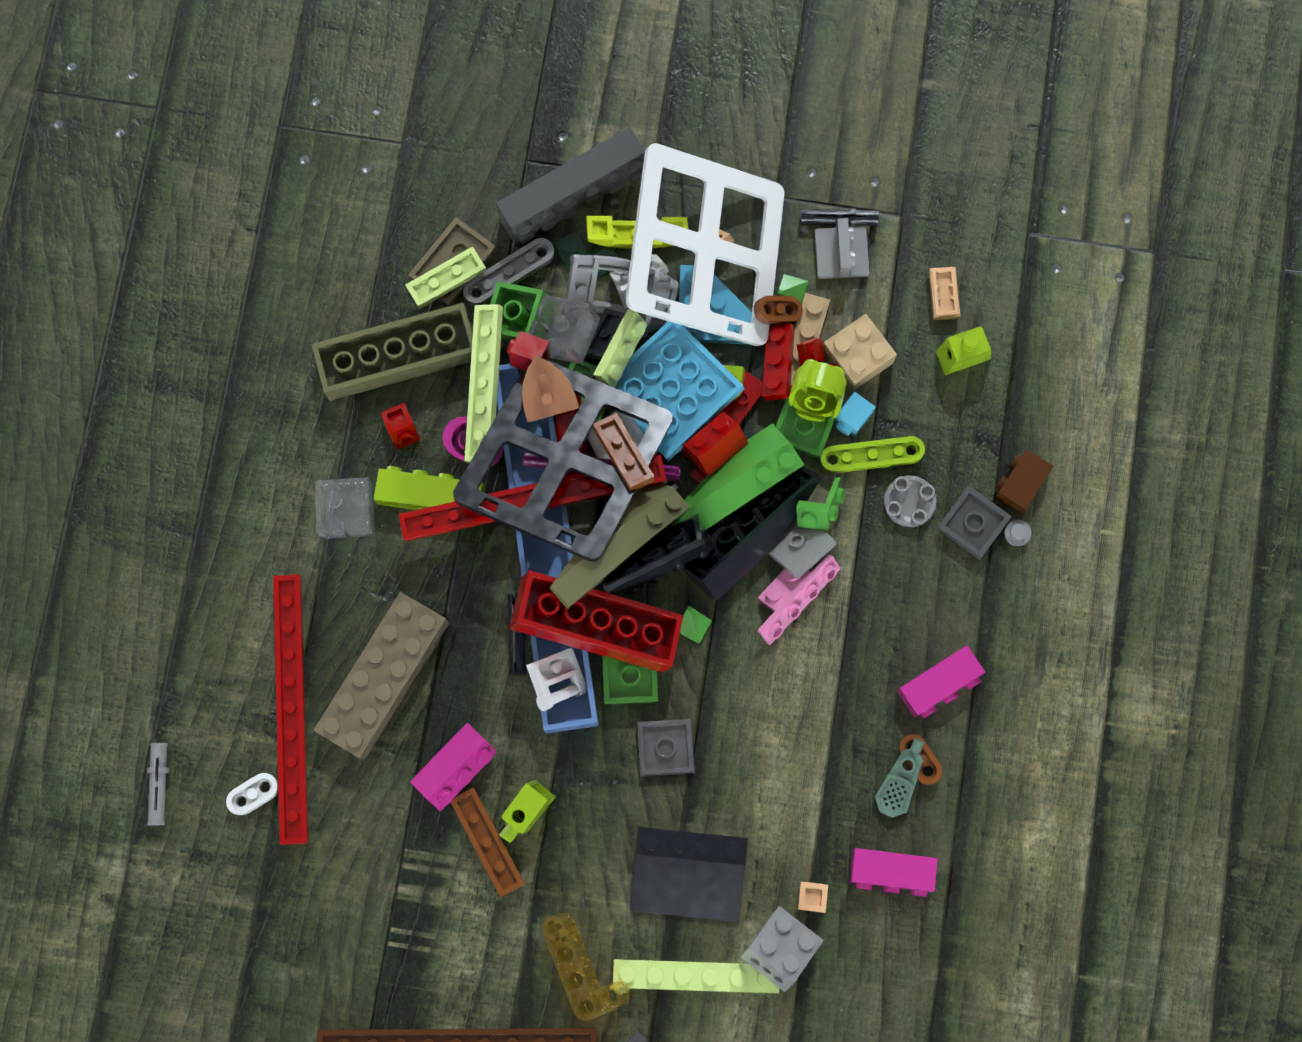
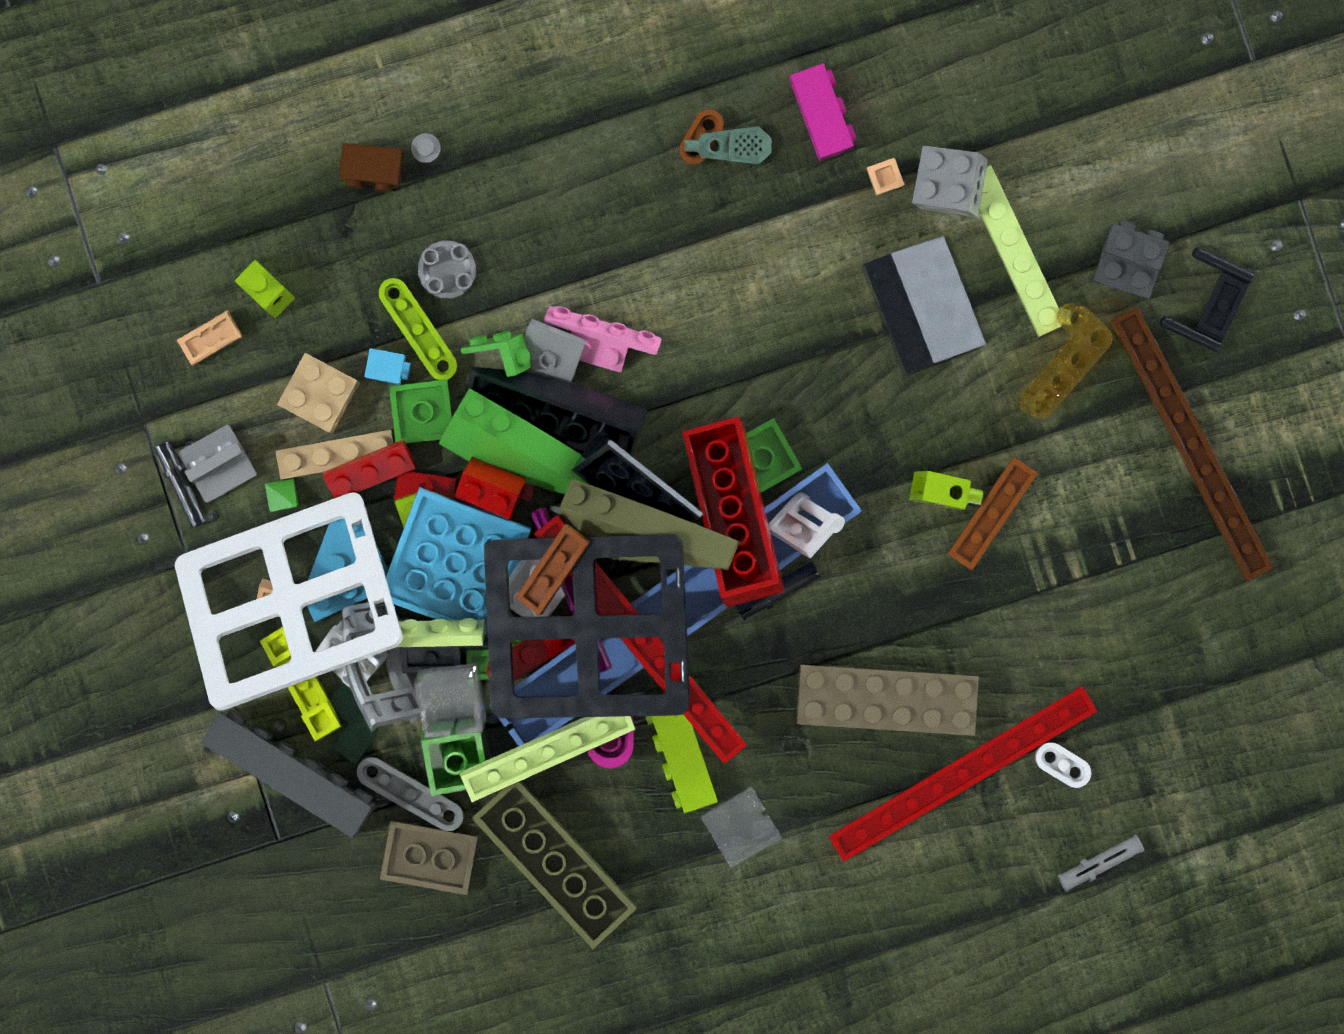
camera: 120 degrees left, 10 degrees up
red bracket [381,402,420,449] -> none
yellowish green plate [405,246,486,309] -> none
dark pink brick [410,723,497,811] -> none
red brick [507,331,550,371] -> none
nougat shield [522,356,579,422] -> none
flat silver tile [637,719,695,777] -> none
bright green slope [680,606,712,644] -> none
dark orange plate [754,296,803,324] -> none
lime brick [789,359,847,422] -> none
red bracket [796,338,837,366] -> none
dark pink brick [897,645,985,719] -> none
dark grey plate [937,485,1012,560] -> none

